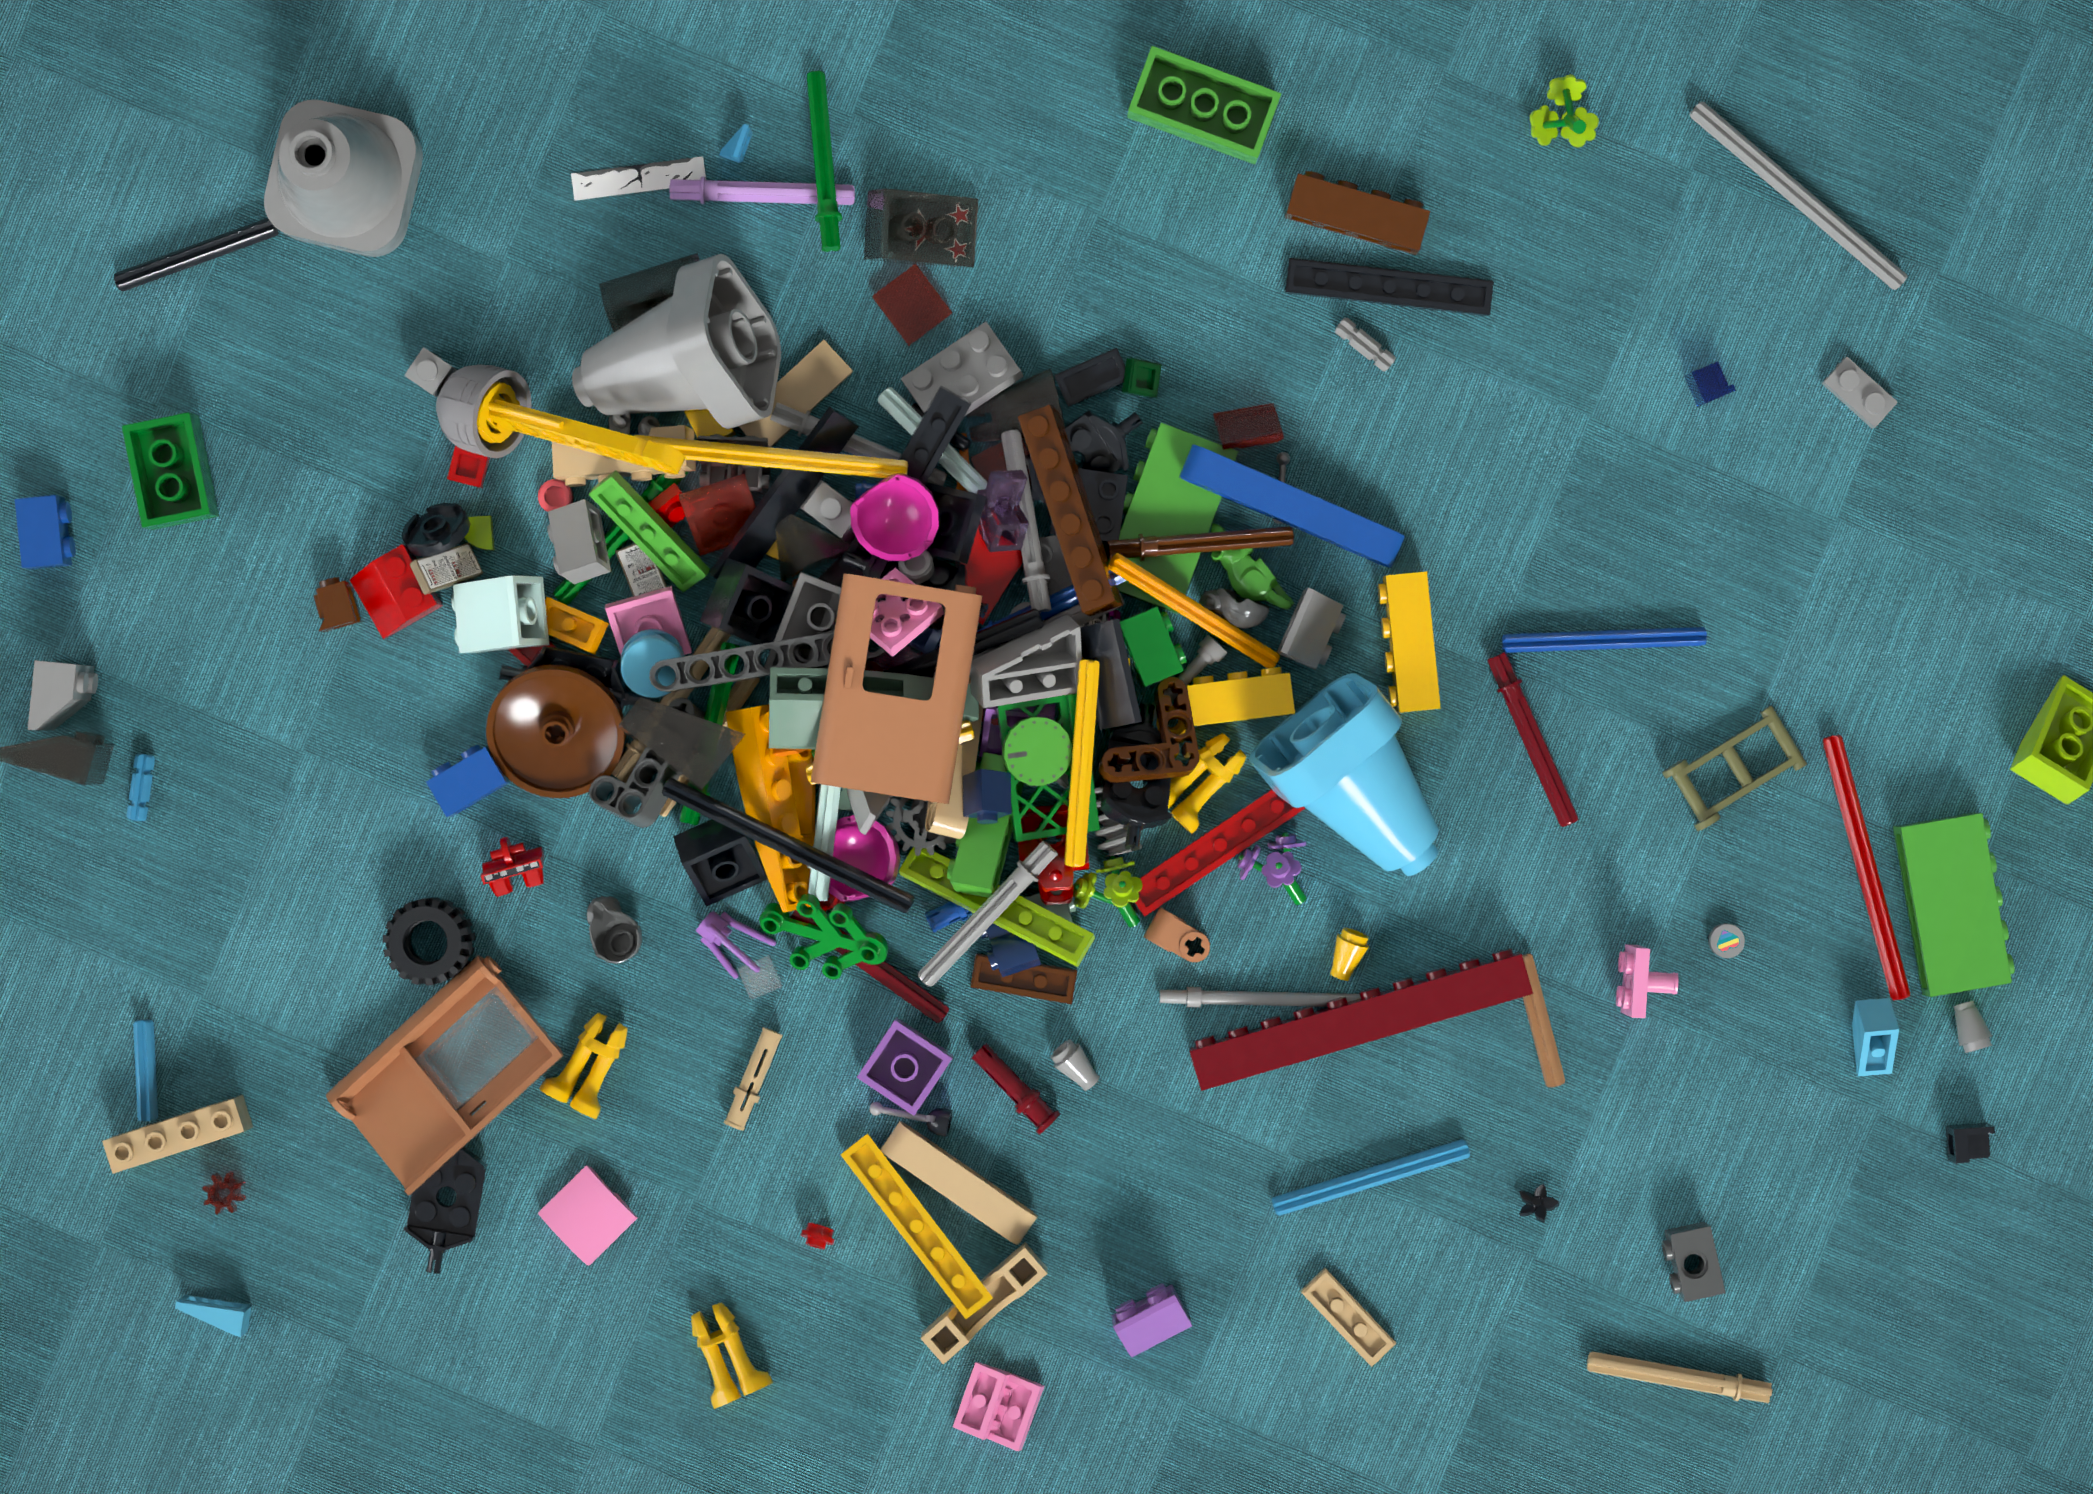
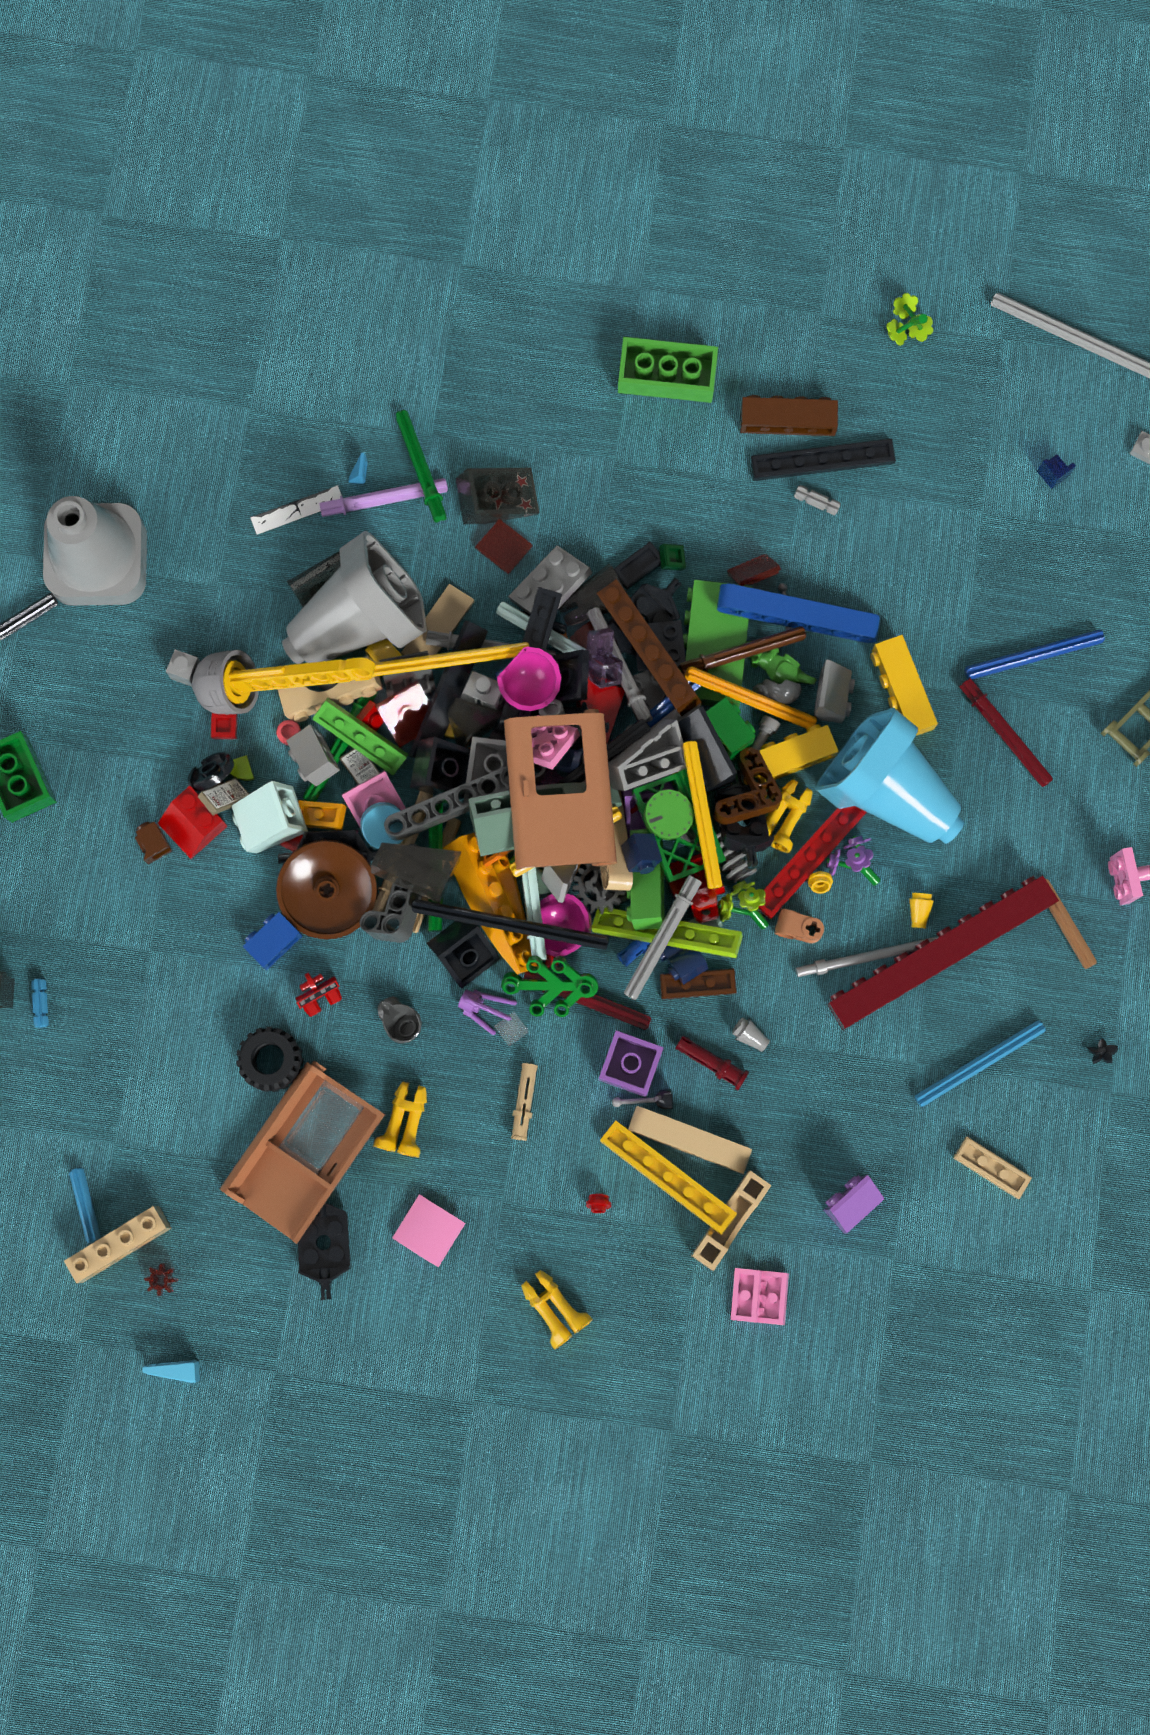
camera: 15 degrees left, 10 degrees down
none -> yellow plate [808,871,833,894]

